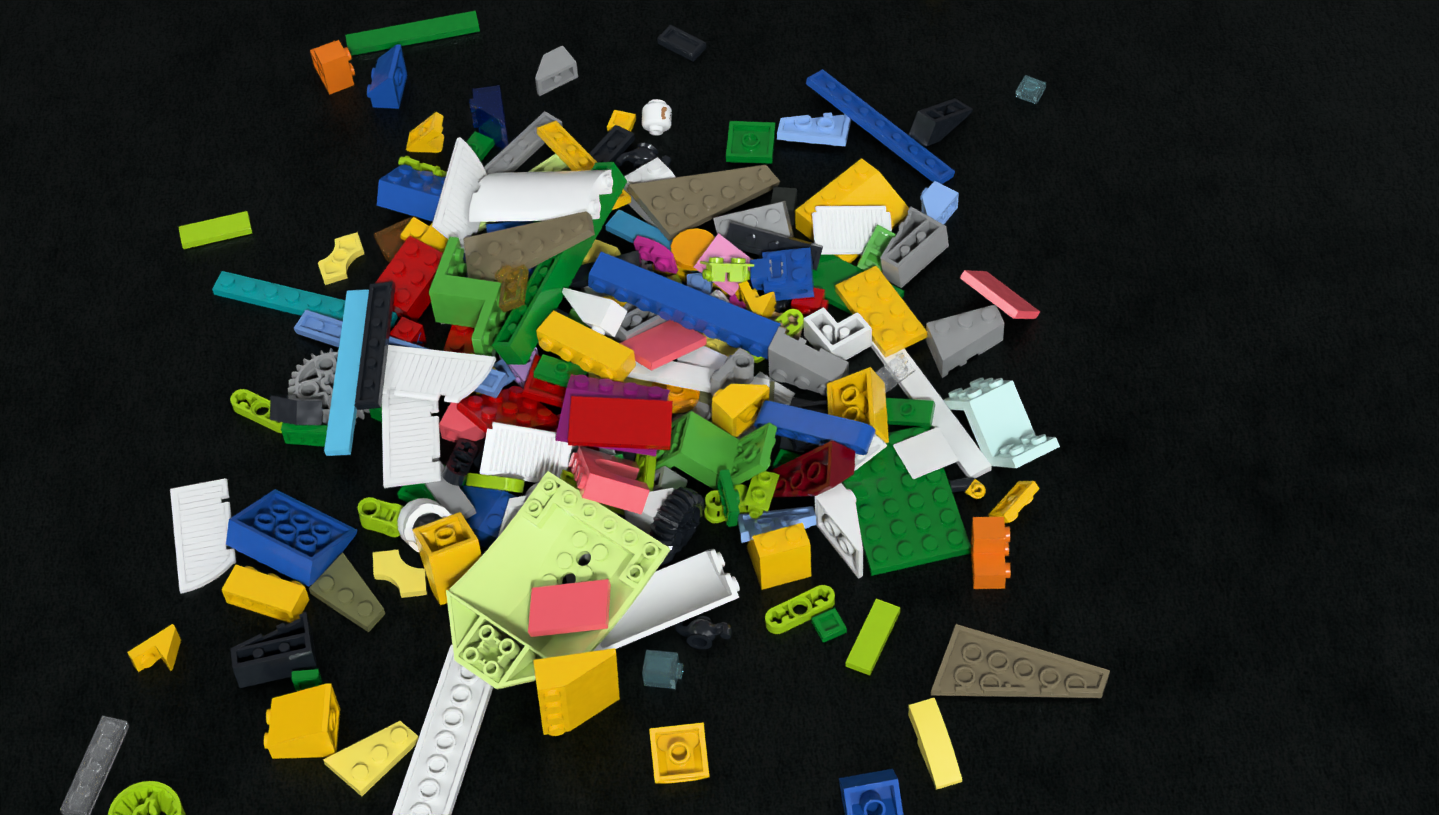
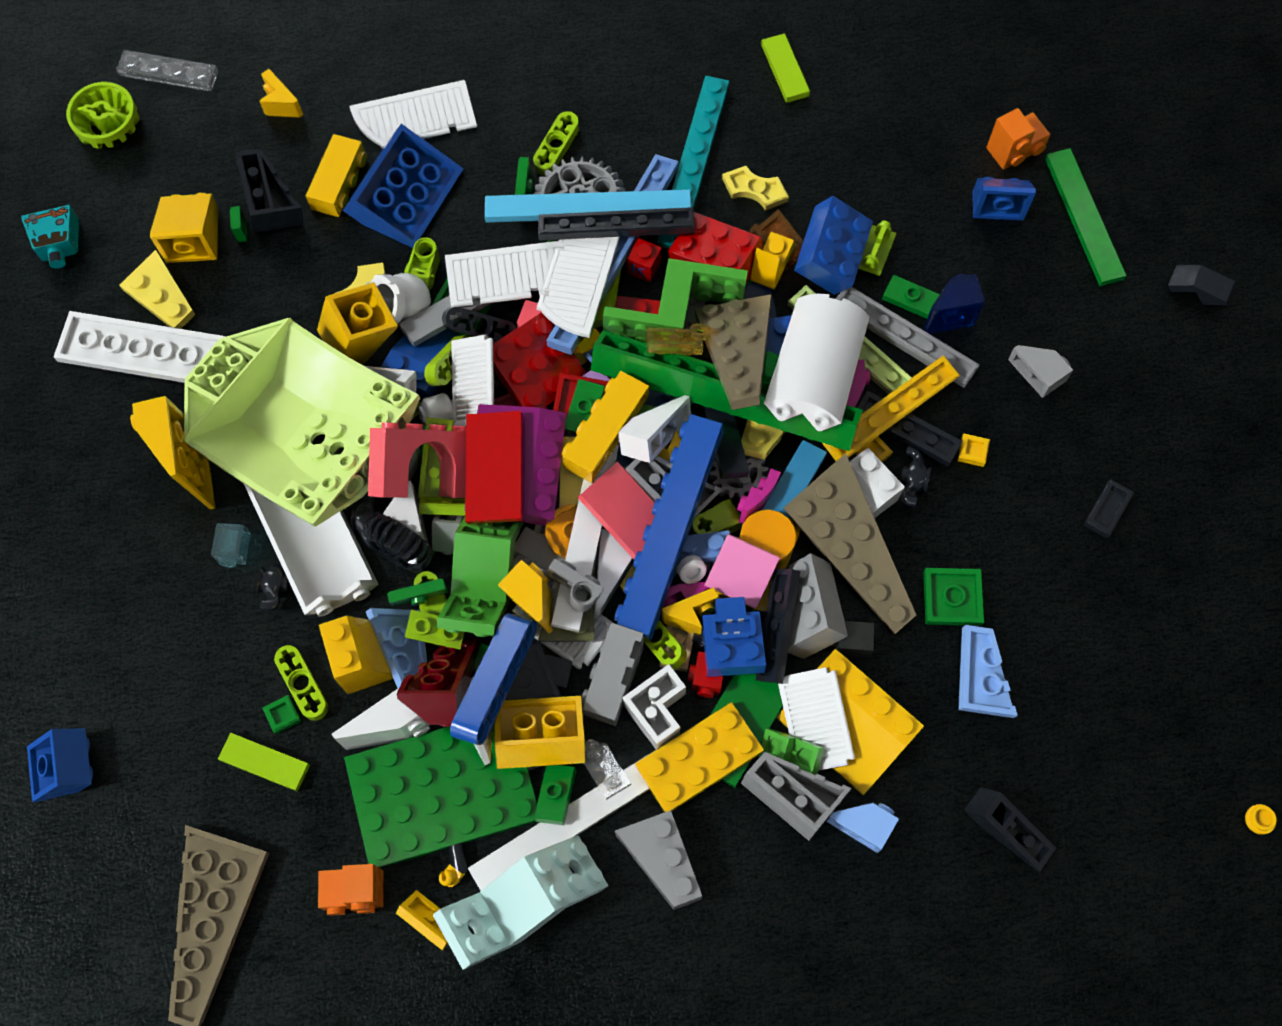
camera: 85 degrees right, 15 degrees up
black slope [270,395,322,425] -> none
olive wing [309,553,385,632] -> none
yellow slope [406,112,444,153] -> none
white piece [432,137,487,252] -> none
coral tile [528,579,611,637] -> none
white head [642,99,672,135] -> none
yellow slope [649,723,709,784] -> none
lime hinge [700,257,754,282] -> none
blue tile [806,69,955,184] -> none
white sticker [893,427,959,479] -> none
light yellow slope [908,698,962,790] -> none
coral tile [960,270,1040,319] -> none
clear light blue plate [1016,75,1046,104] -> none

